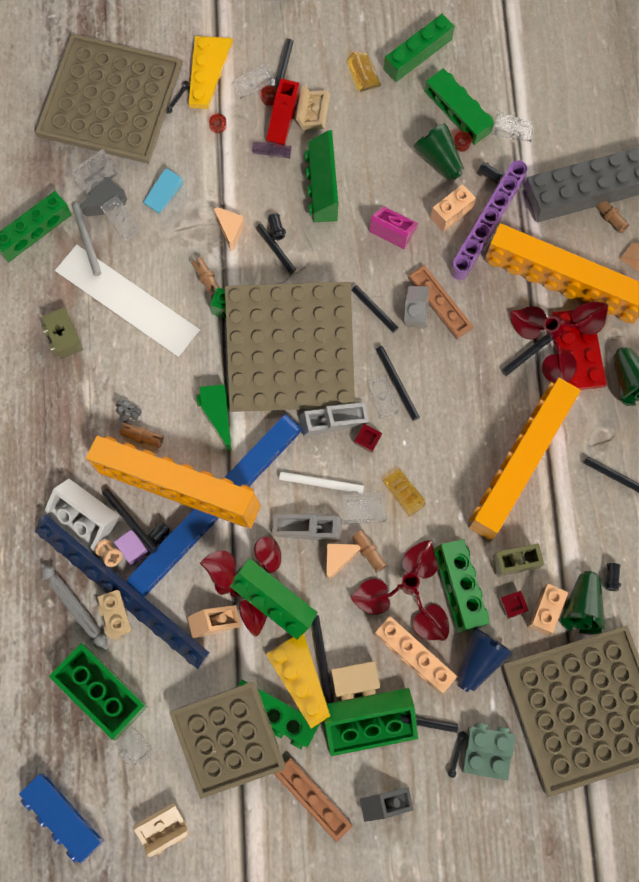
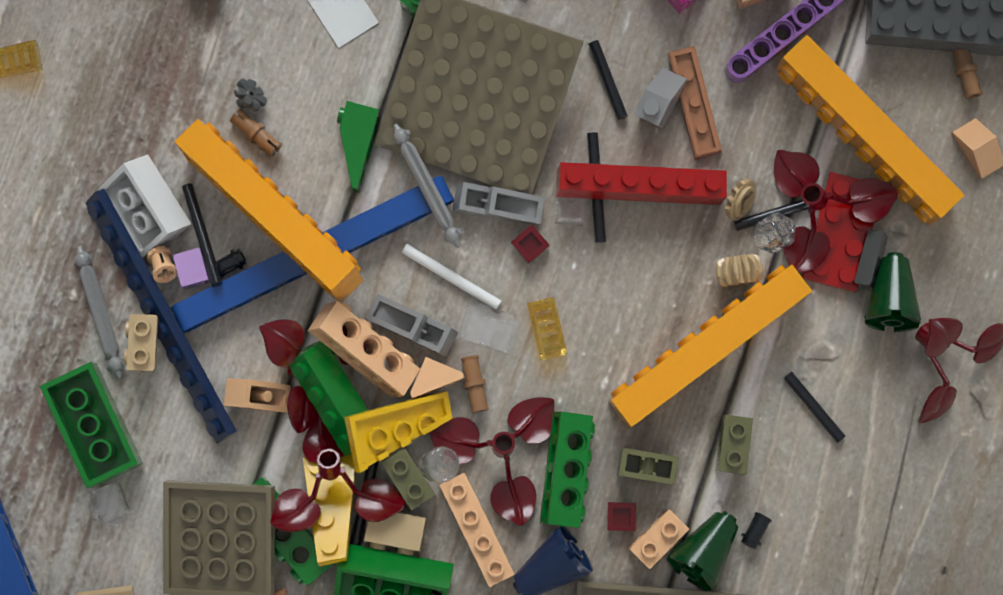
camera: 25 degrees right, 10 degrees up
none -> dark red plant [270,417,405,532]
none -> light nougat brick [308,301,420,398]
none -> yellow wing [344,391,453,473]
none -> olive brick [381,448,436,511]
none -> light grey wheel [393,124,462,248]
none -> clear head [420,446,460,483]
none -> red brick [556,162,727,205]
none -> tan gear [715,254,763,287]
none -> olive brick [715,415,753,475]
none -> tan gear [725,178,756,221]
none -> clear head [754,213,796,253]
none -> dark grey slope [854,230,888,290]

